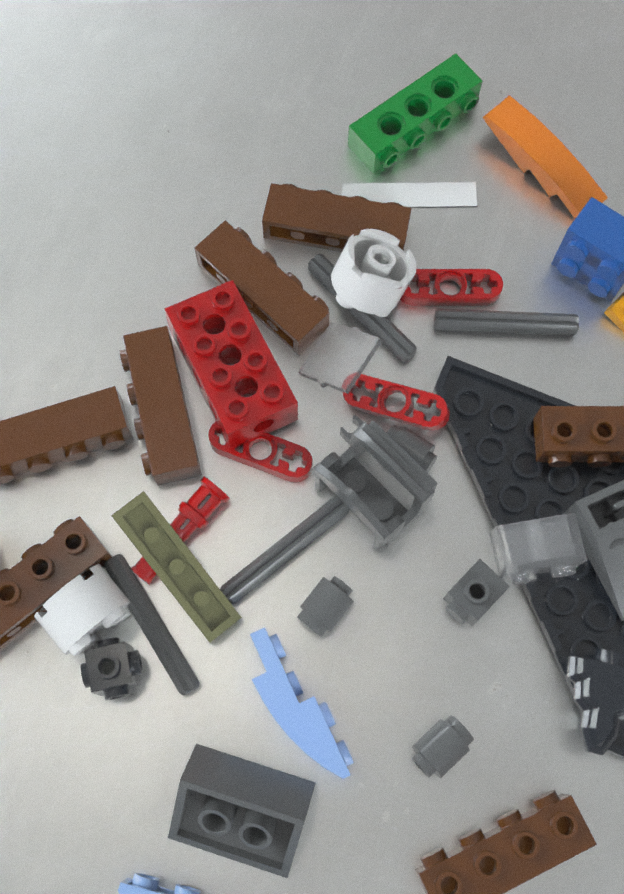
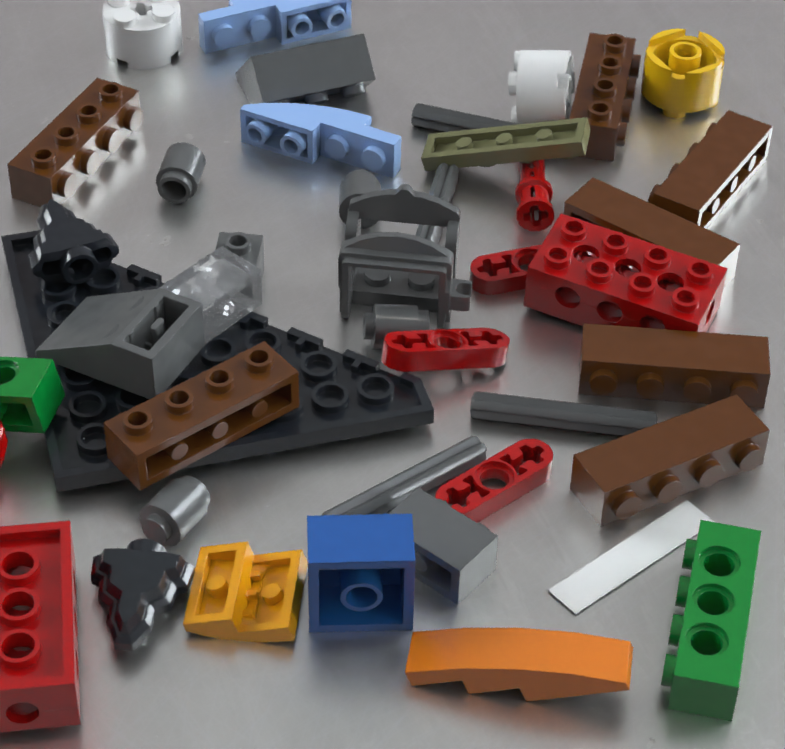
camera: 140 degrees right, 30 degrees down
black brick [80,637,143,700] -> none
clear piece [298,322,382,394] -> none
white brick [331,229,417,317] -> none
none -> dark grey brick [389,488,498,605]

